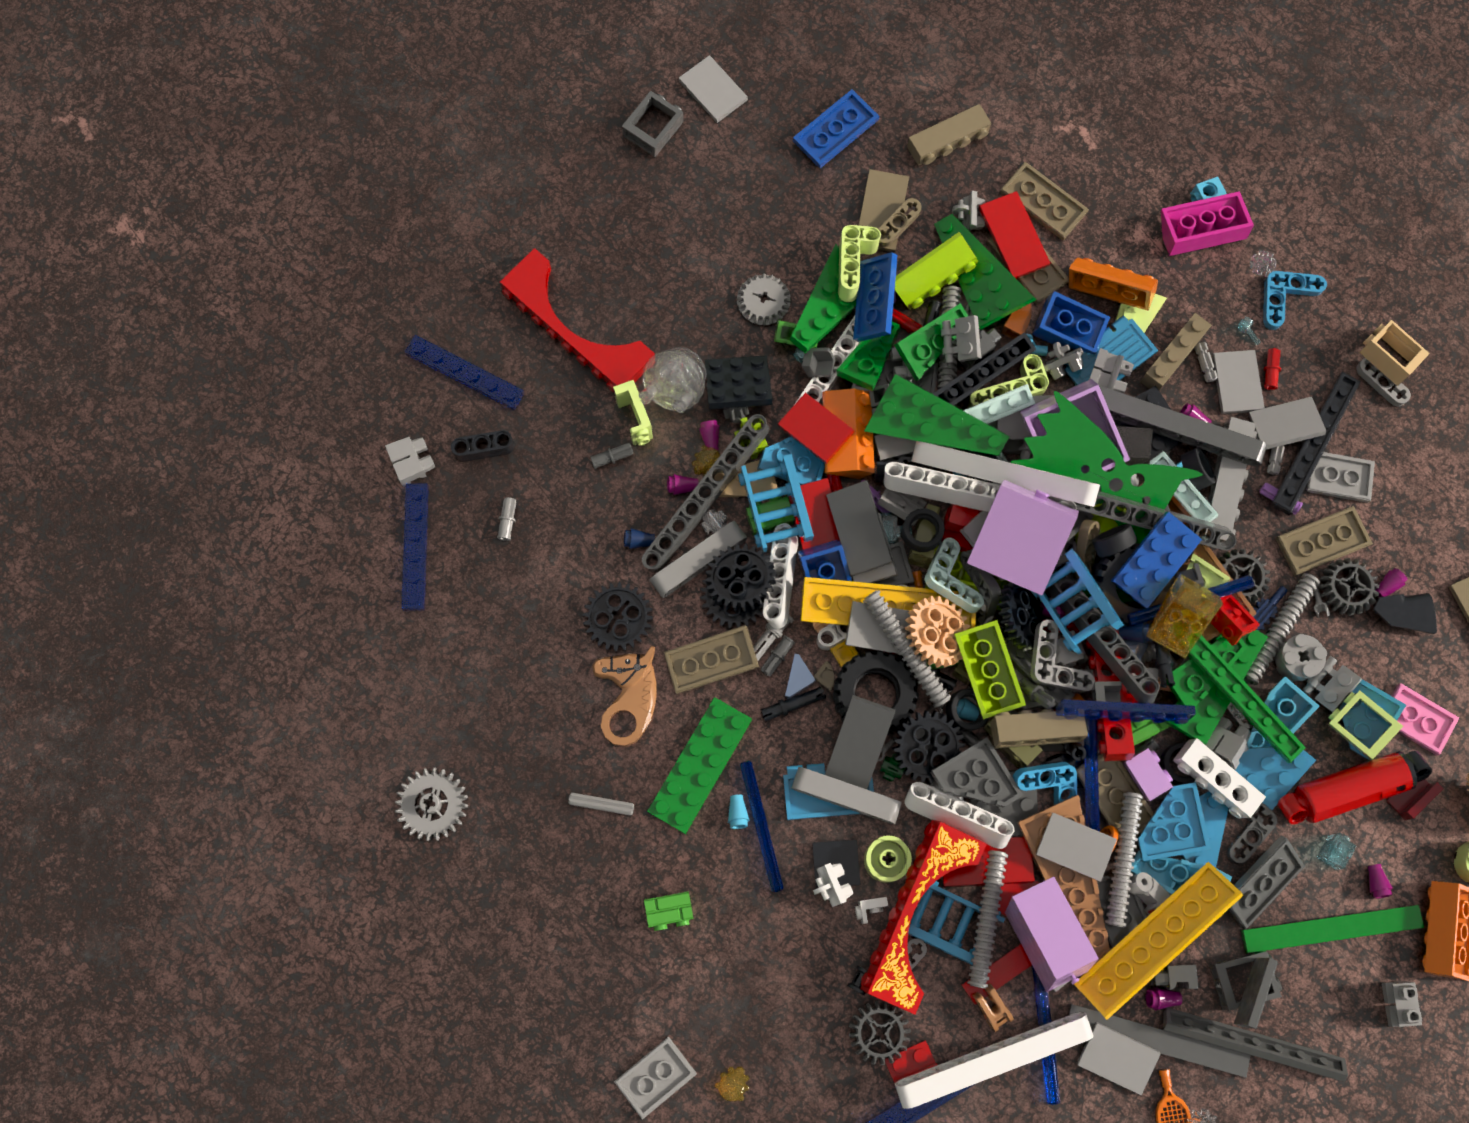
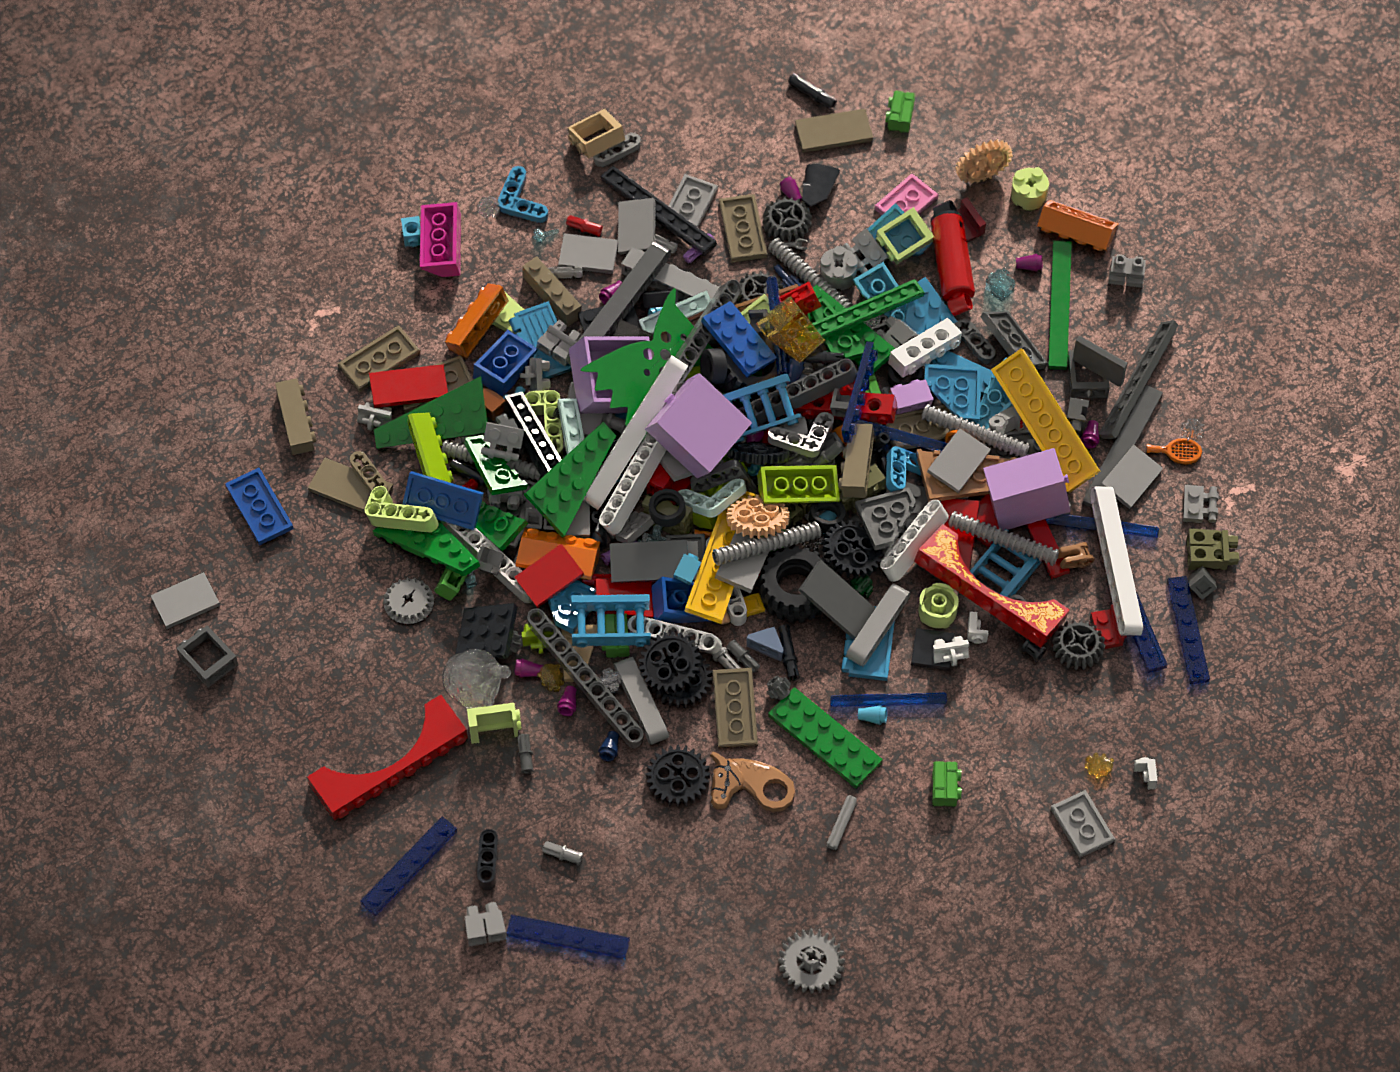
camera: 75 degrees left, 15 degrees down
dark tan tile [814,661,835,692] -> none
none -> medium azure brick [673,553,701,585]
none -> dark grey gear [766,676,791,700]

